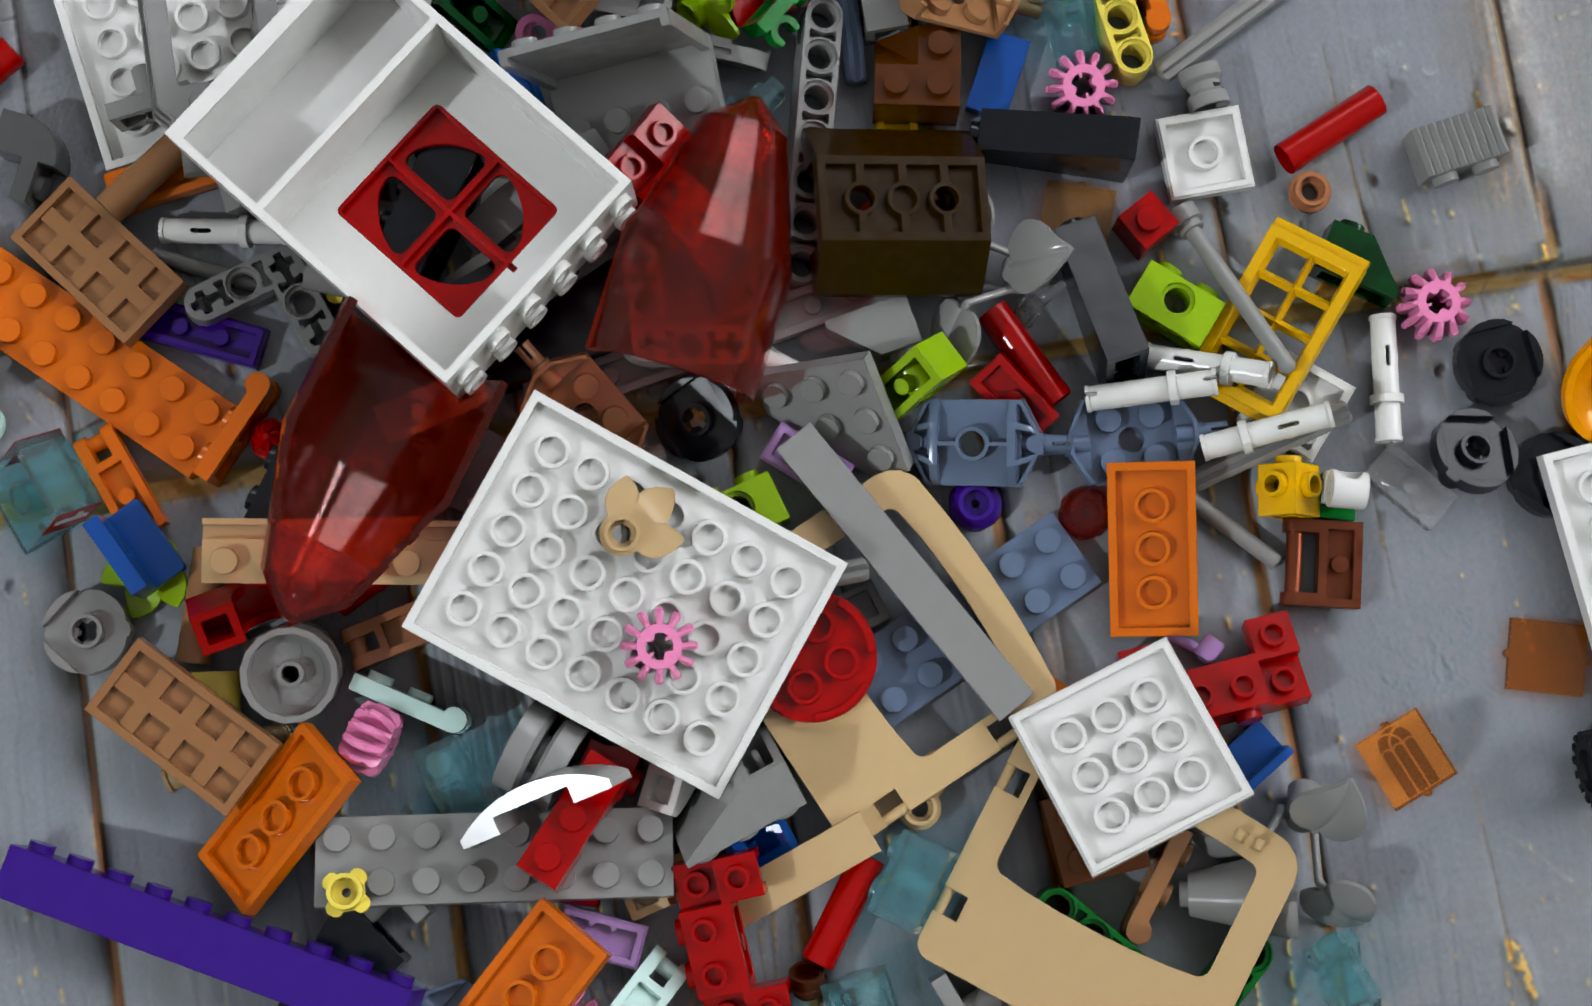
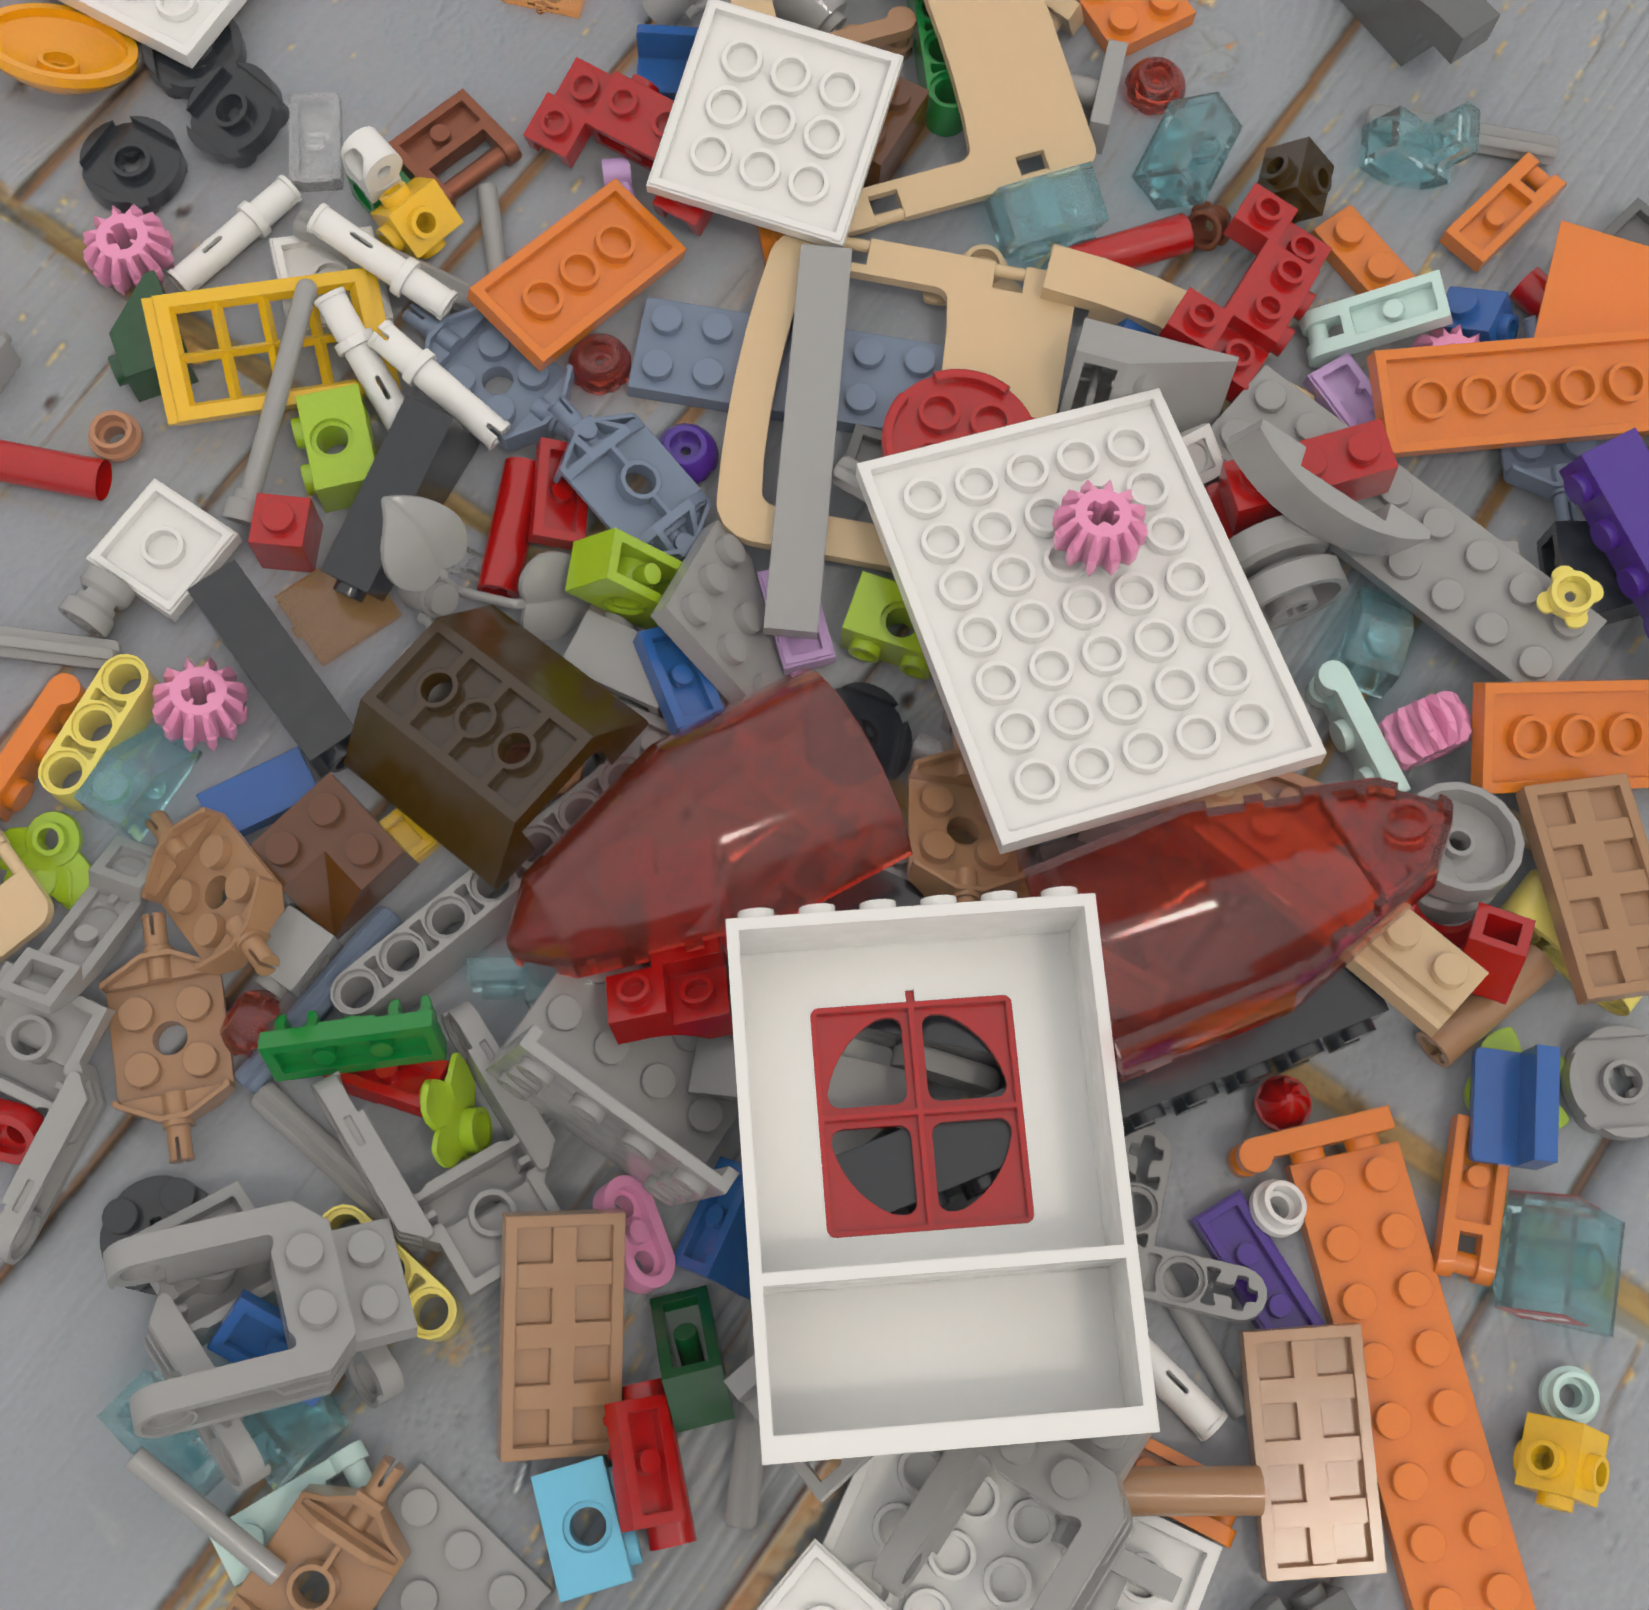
camera: 145 degrees left, 10 degrees down
tan plate [599,475,684,558] -> none
none -> blue panel [633,627,727,740]
none -> white plate [1249,1179,1307,1238]

